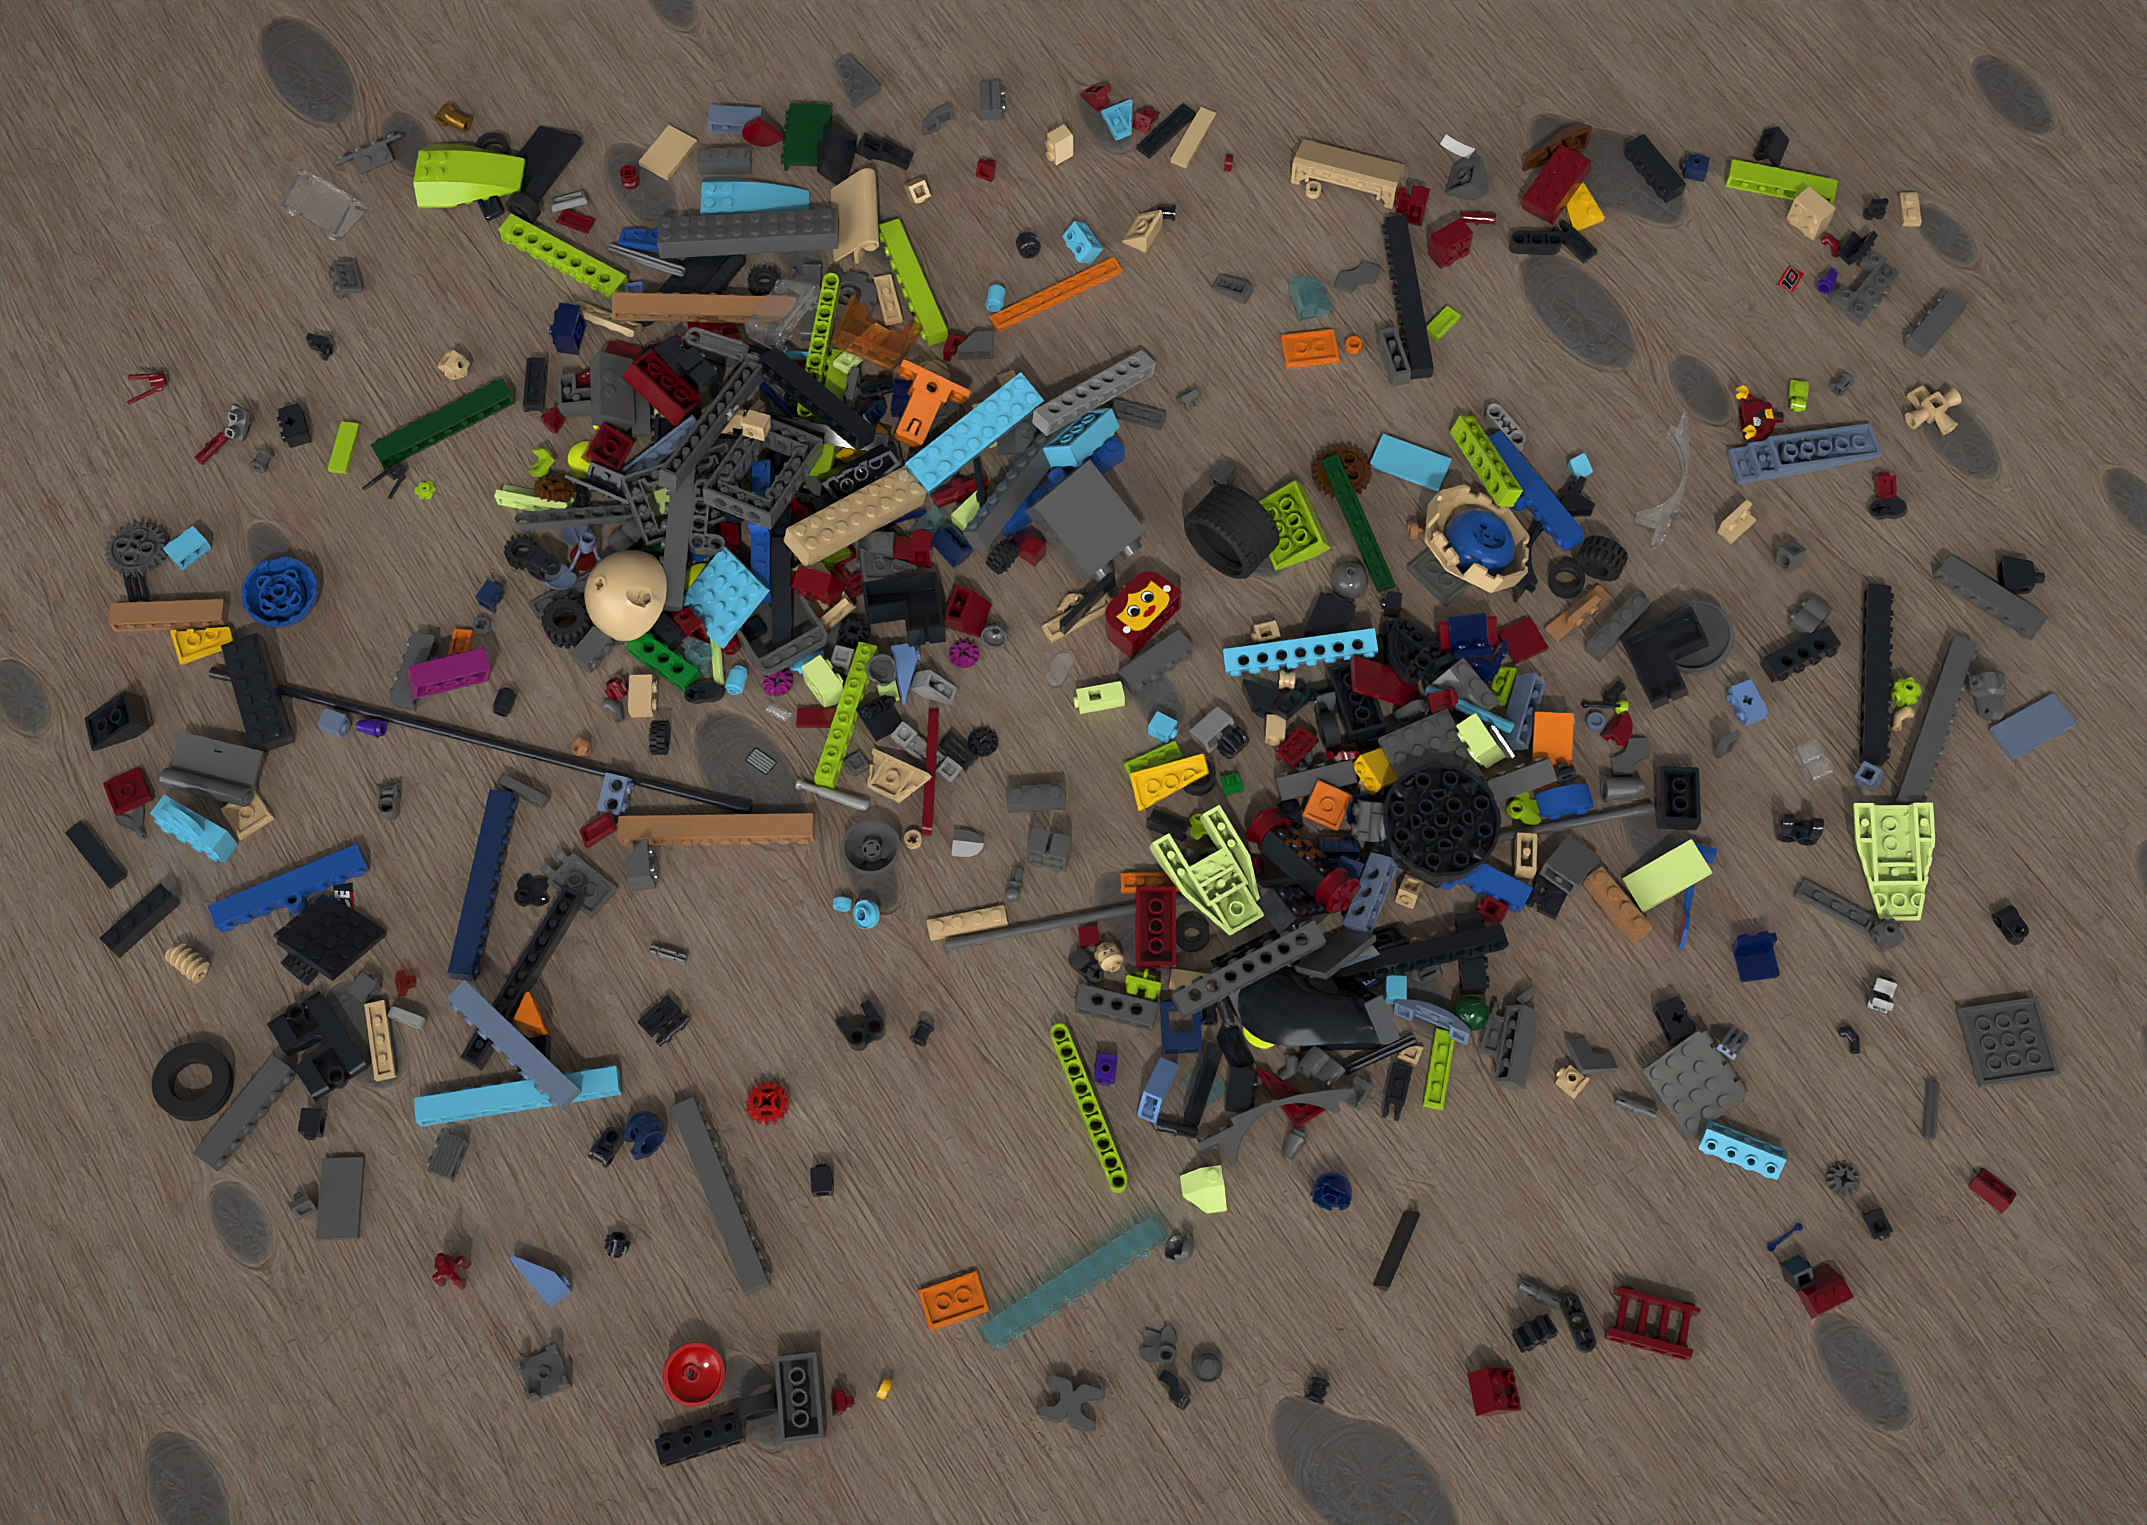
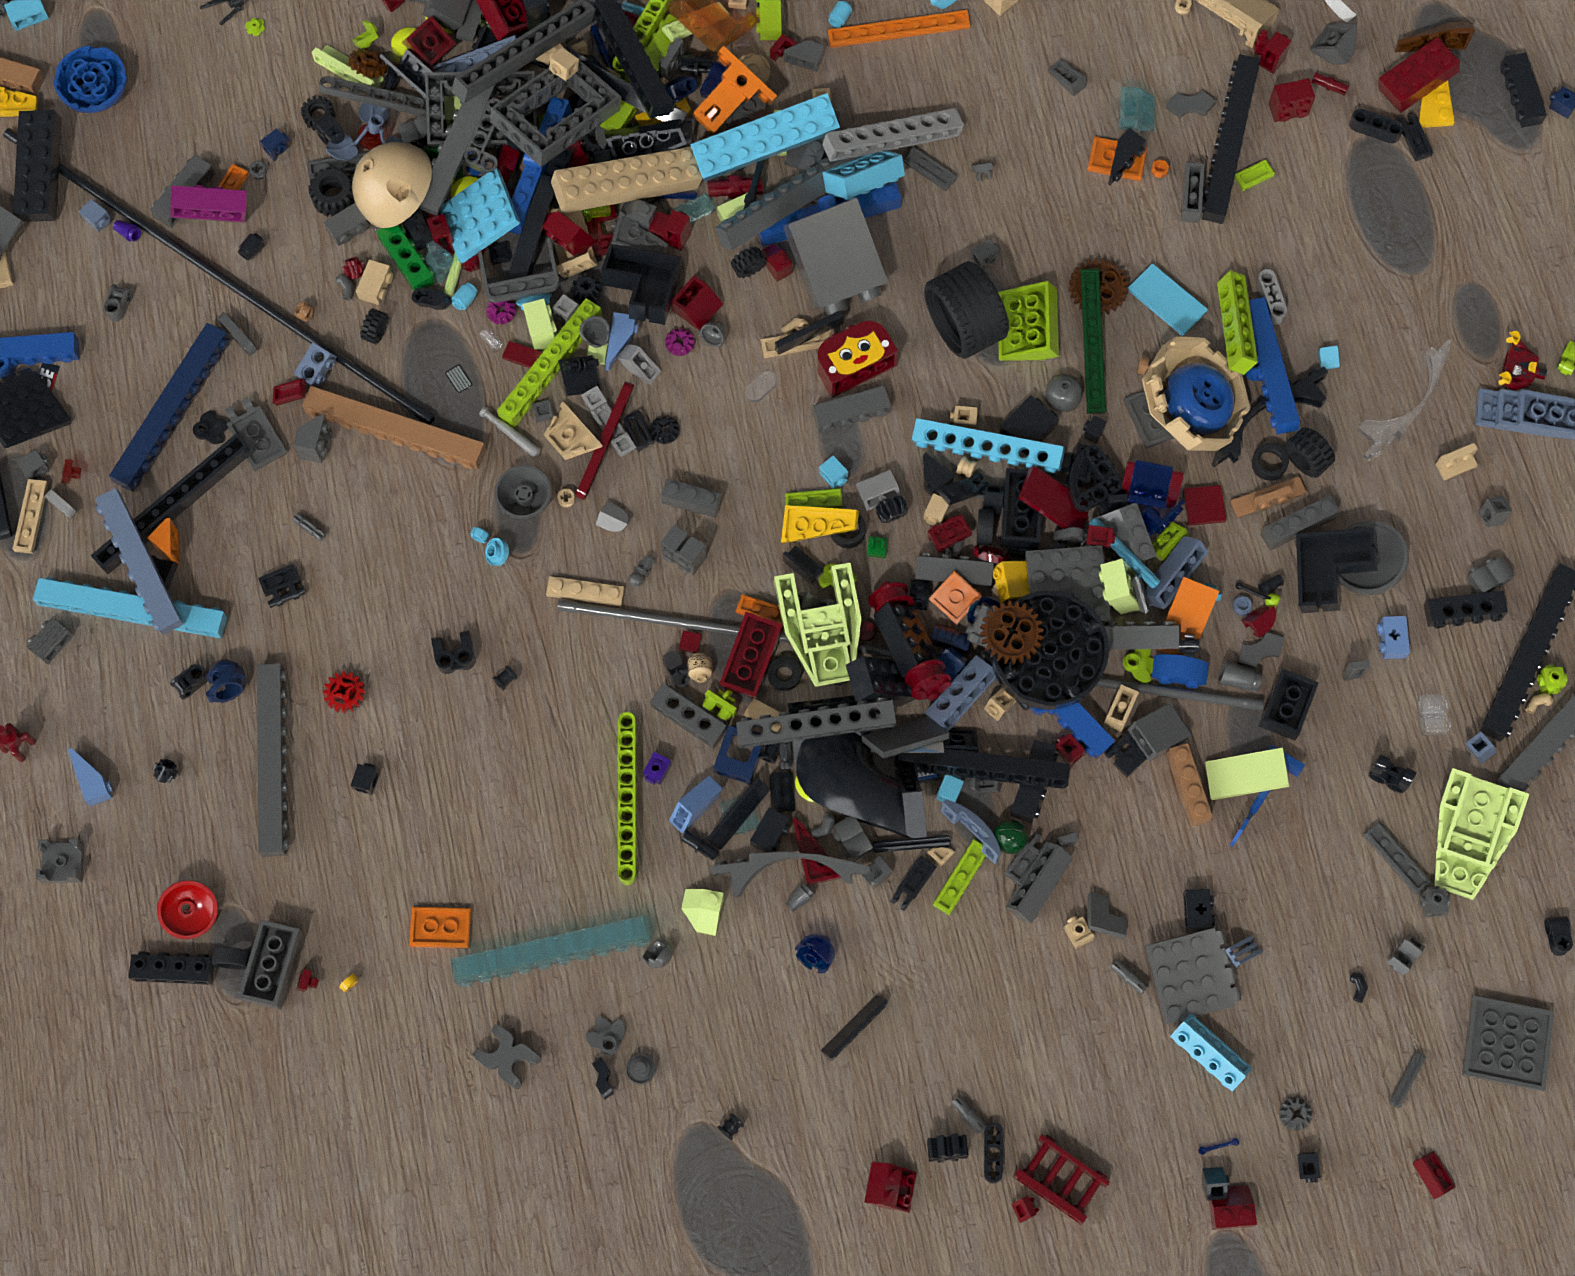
camera: 20 degrees right, 5 degrees up
dark blue brick [932,523,974,568] -> none
yellowish green brick [1073,681,1125,714] -> none
clear blue bracket [1732,931,1780,982] -> none
none -> reddish brown gear [979,600,1044,665]
none -> dark red tile [1011,1196,1039,1223]
none -> black slope [1108,128,1147,186]

